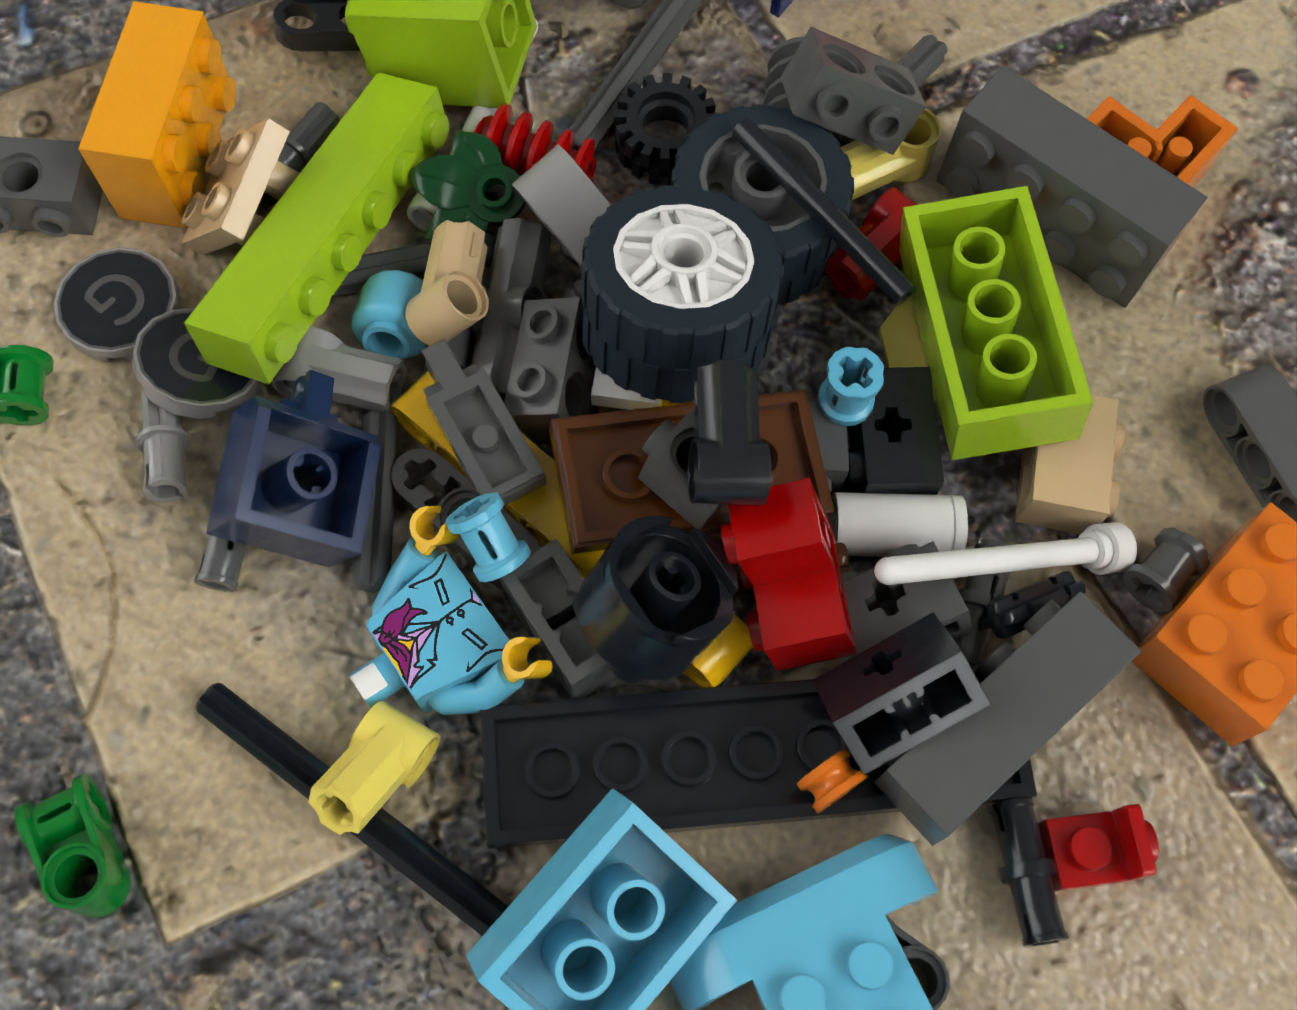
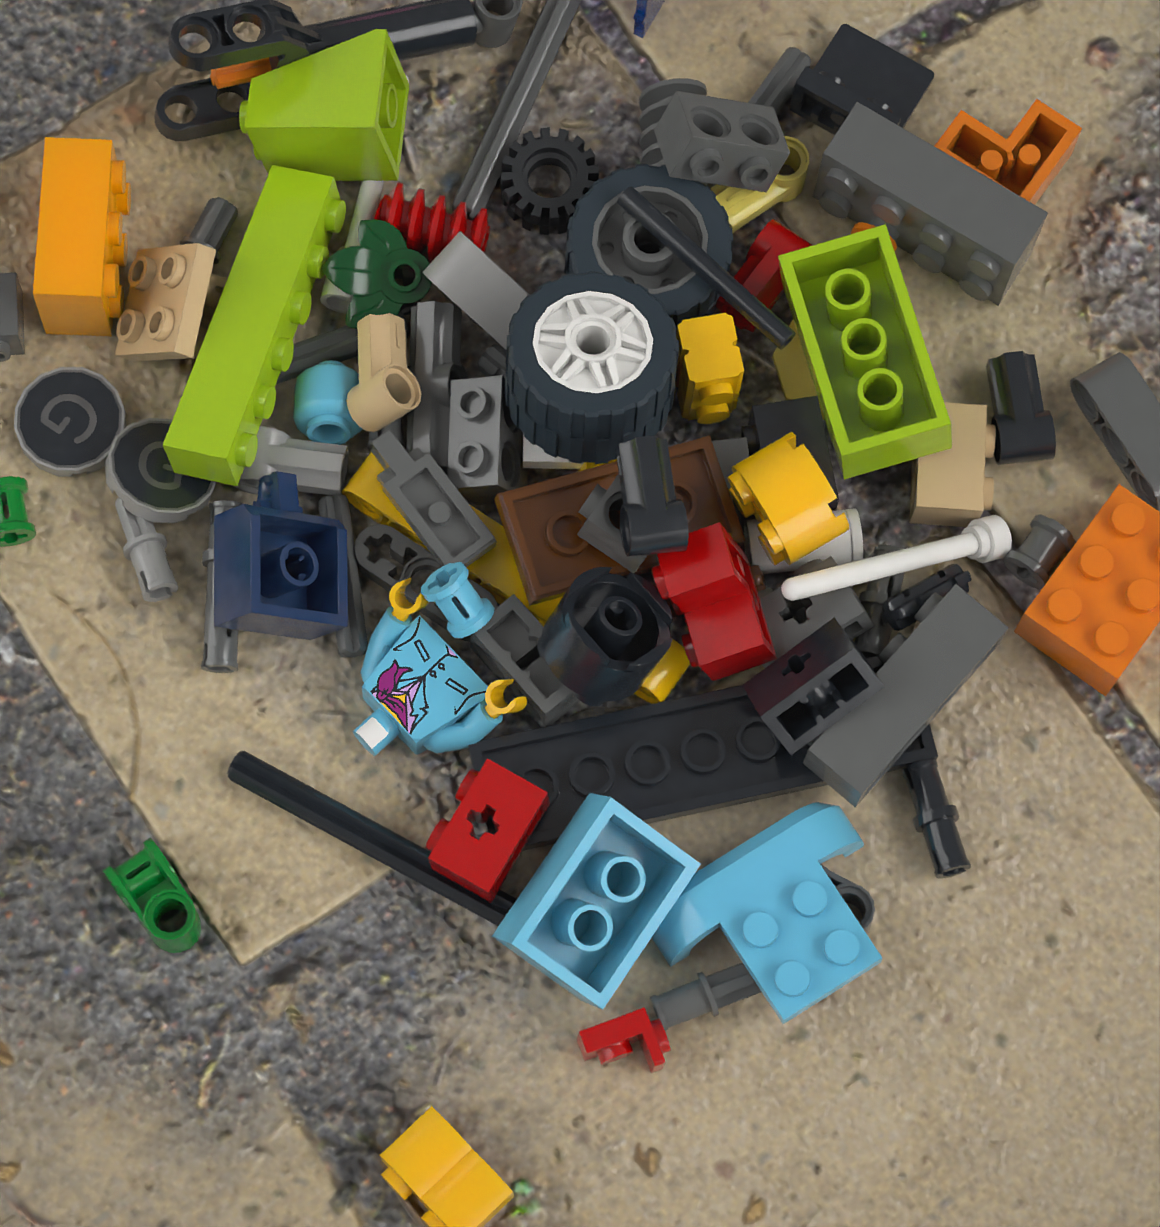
camera: 10 degrees left, 5 degrees up
light yellow piece [308,700,441,835] -> none
orange bush [796,748,868,814] -> none
medium azure bush [817,347,884,426] -> none
red bracket [1038,804,1159,892] -> none
none -> red brick [426,758,550,903]
none -> yellow brick [675,313,744,424]
none -> yellow brick [727,432,850,566]
none -> black bracket [790,24,934,135]
none -> black piece [986,351,1056,465]

